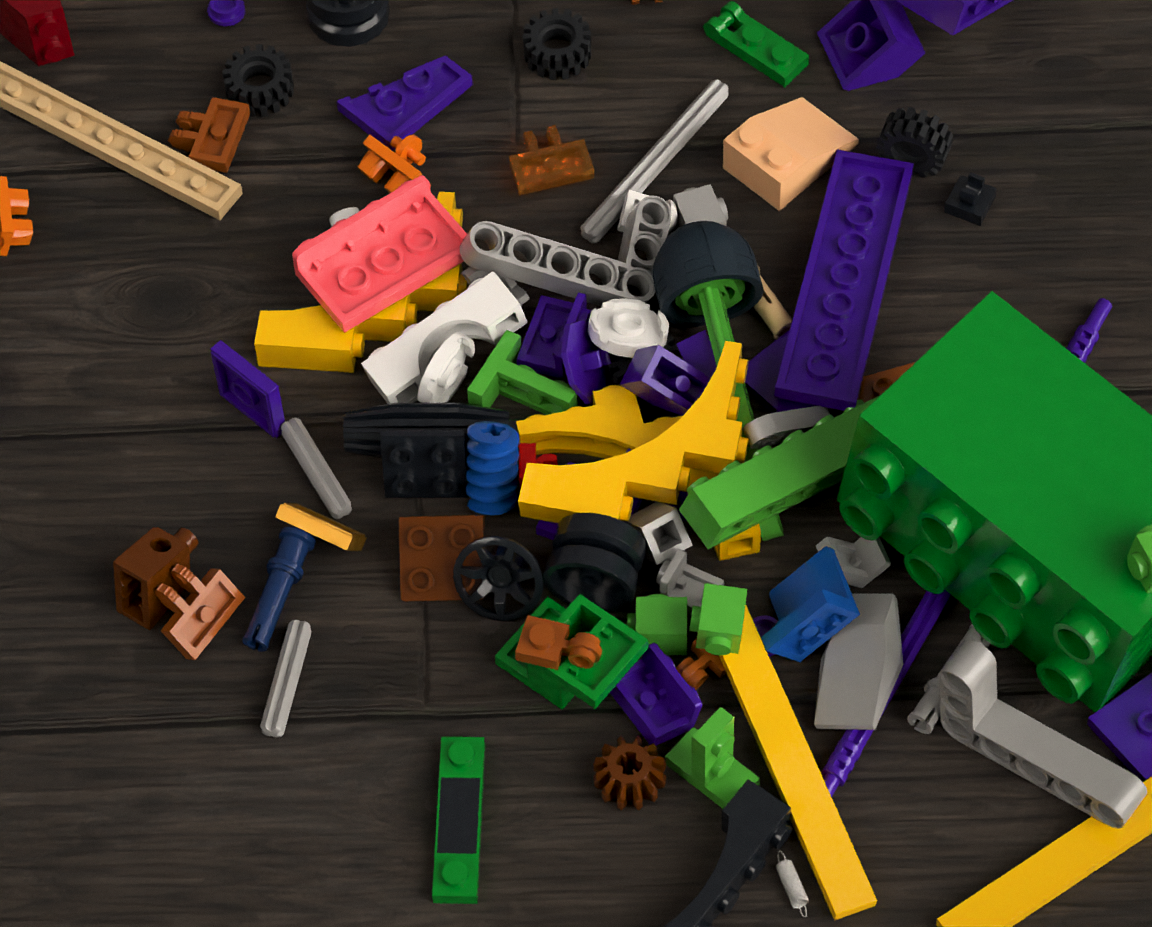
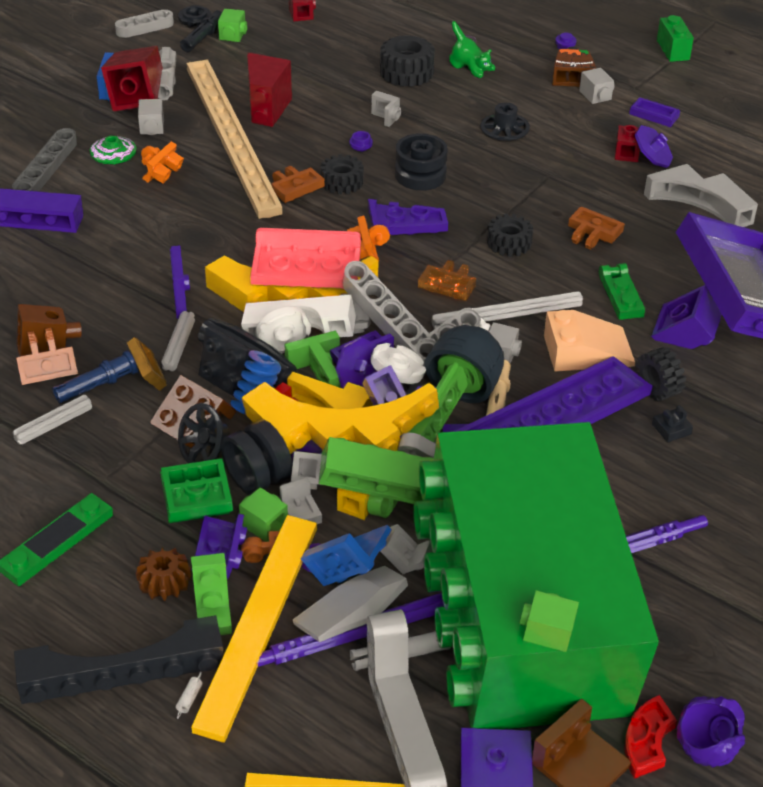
camera: 35 degrees right, 15 degrees down
dark orange plate [515,615,602,670] -> none
bright green brick [689,583,747,655] -> none

